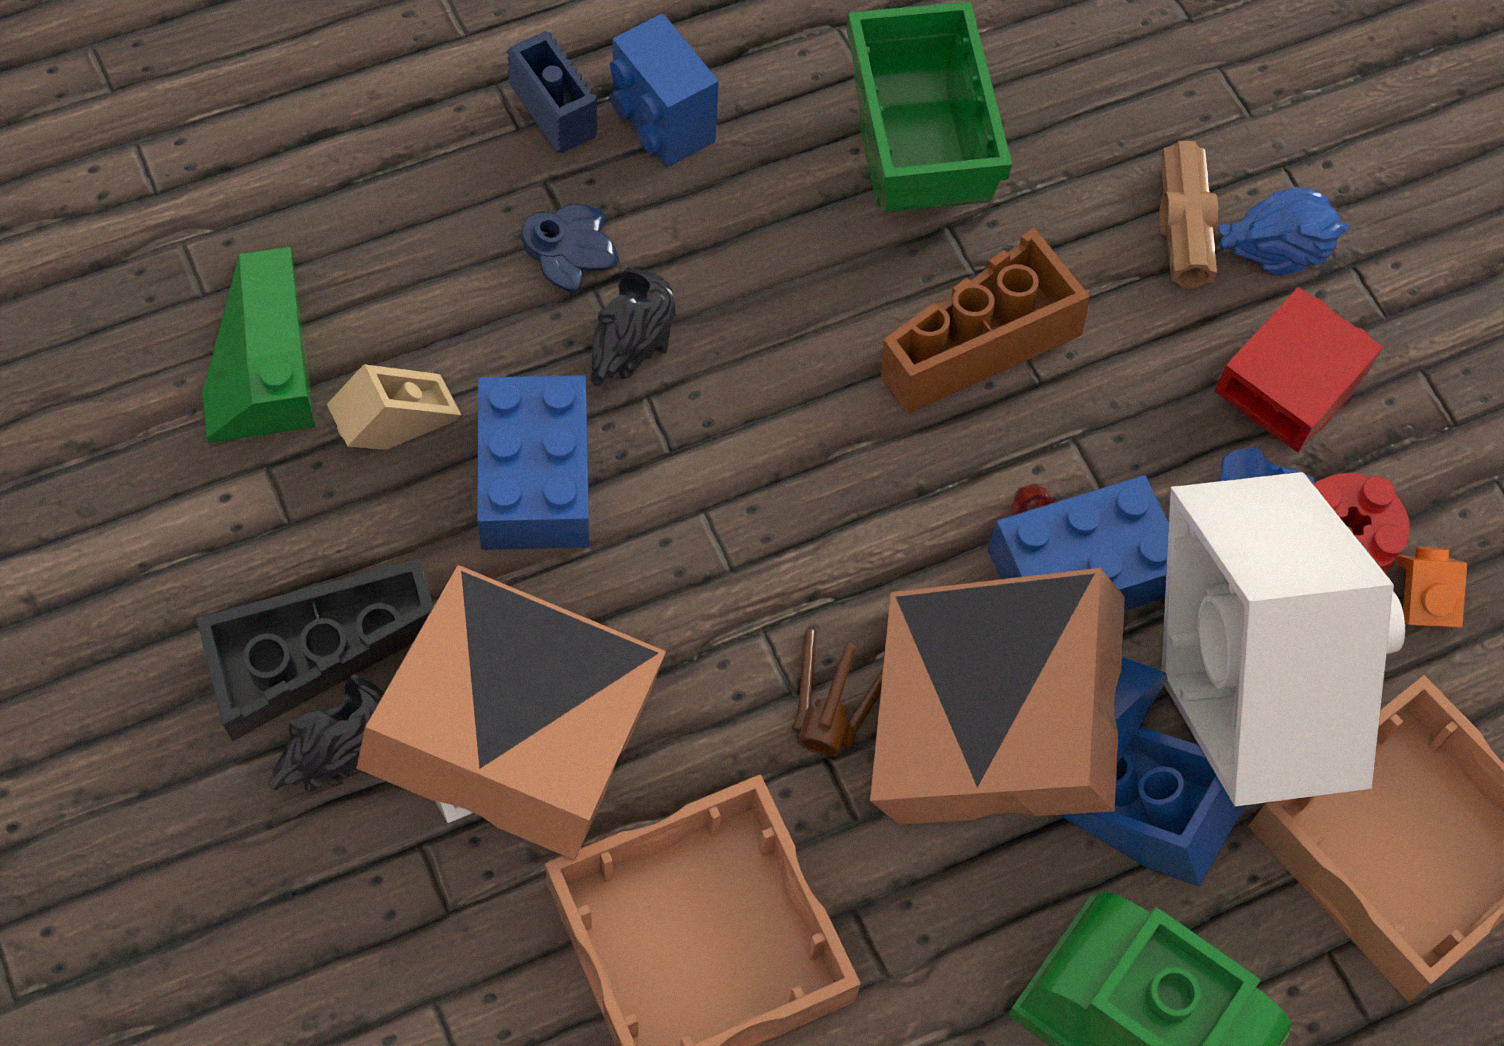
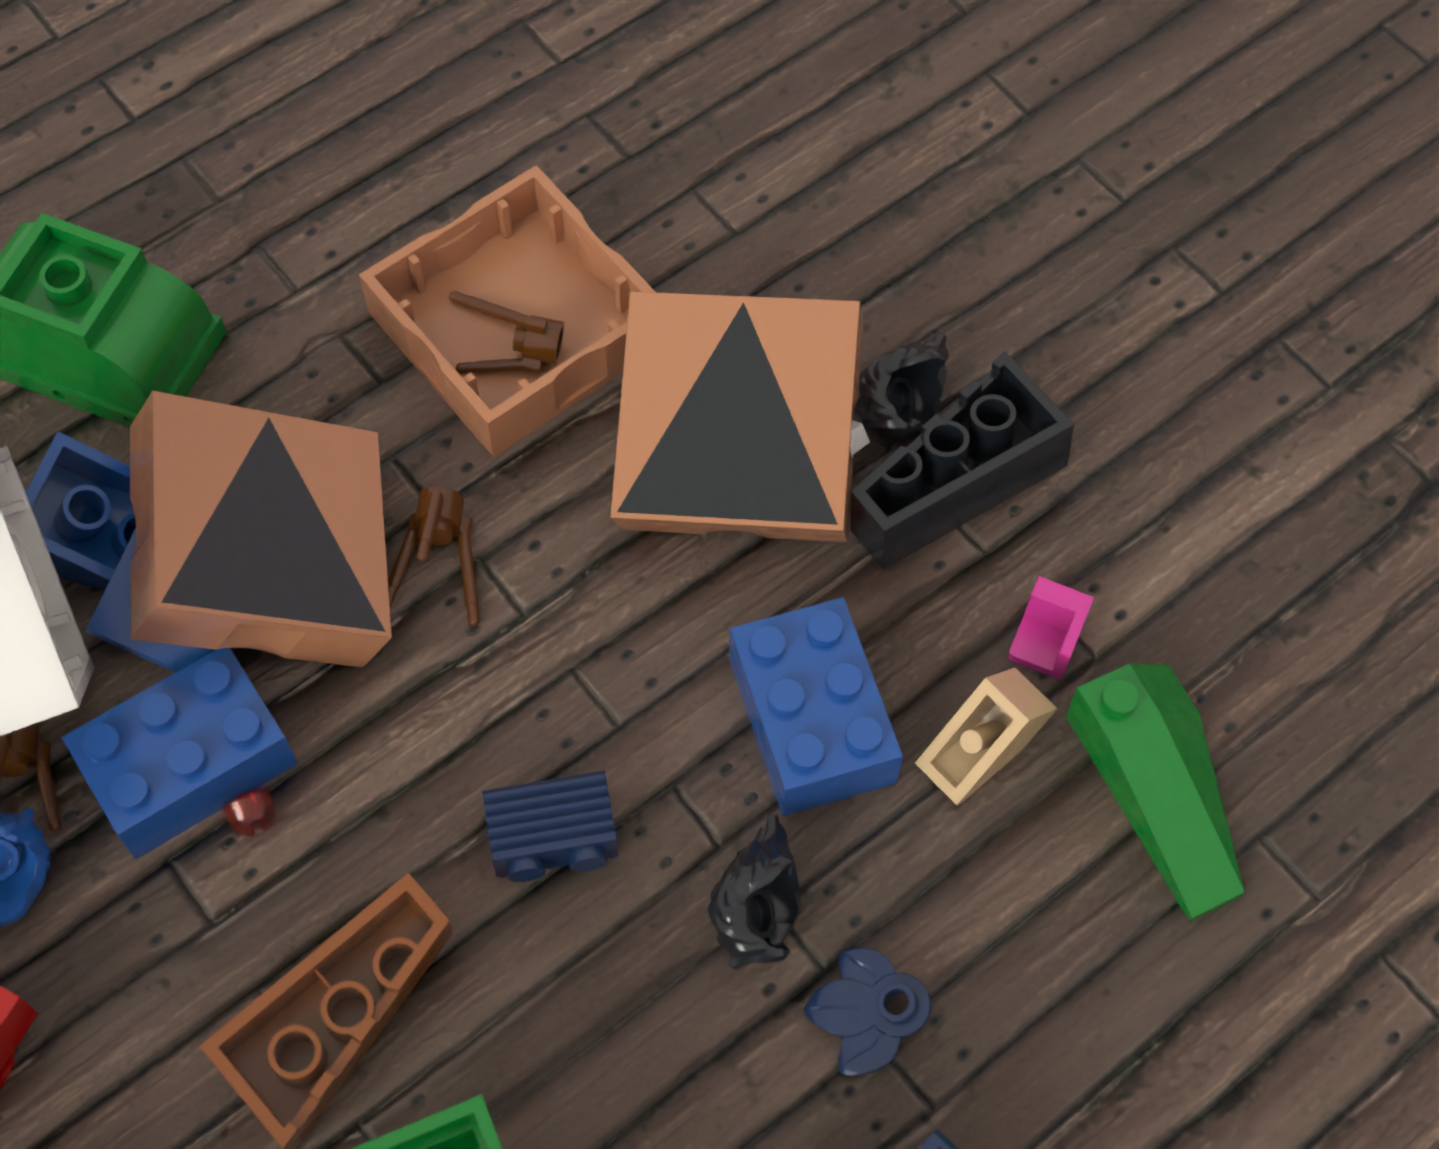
camera: 170 degrees right, 0 degrees up
none -> reddish brown plant [449,291,564,374]
none -> dark blue brick [482,770,618,882]
none -> dark pink panel [1008,576,1094,680]

